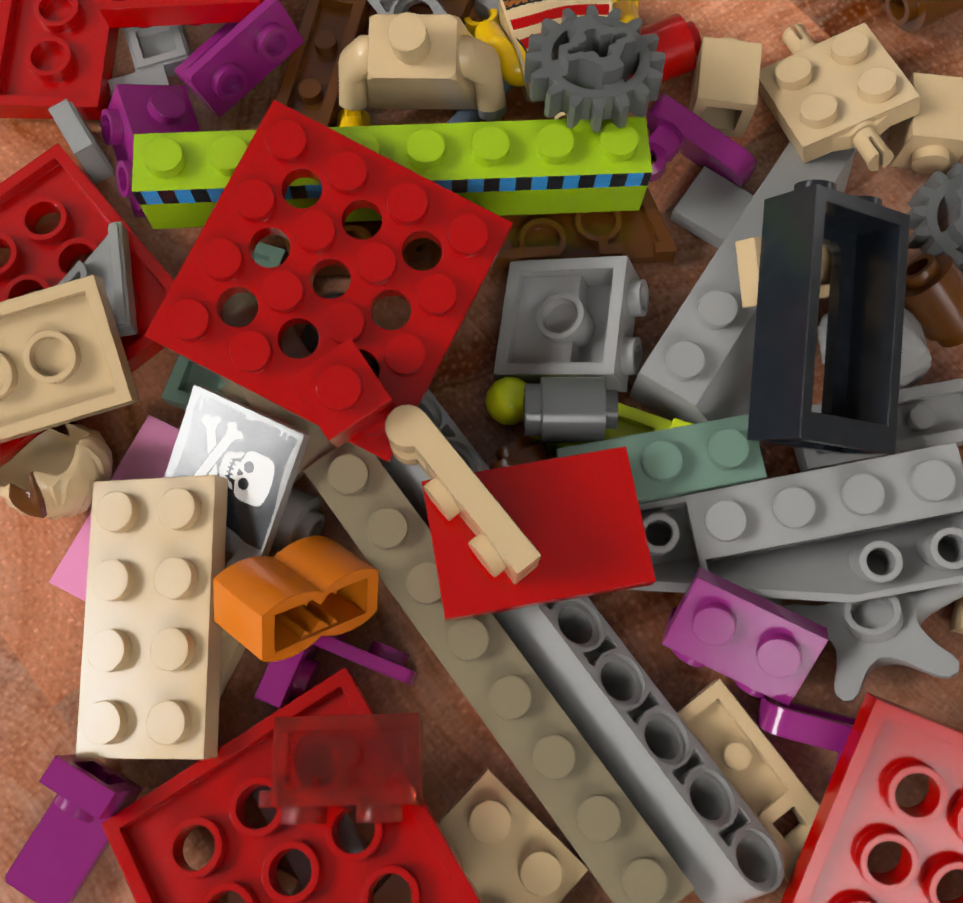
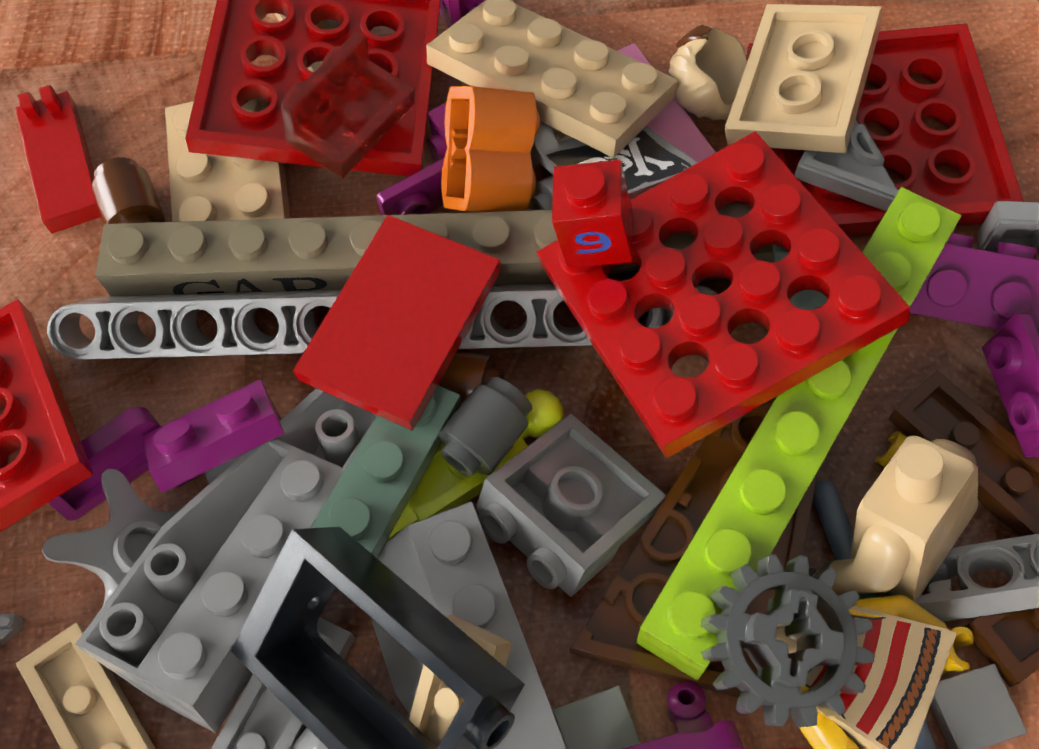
camera: 130 degrees right, 10 degrees down
tan plate [385,405,541,584] -> none
tan plate [676,679,820,882] -> none

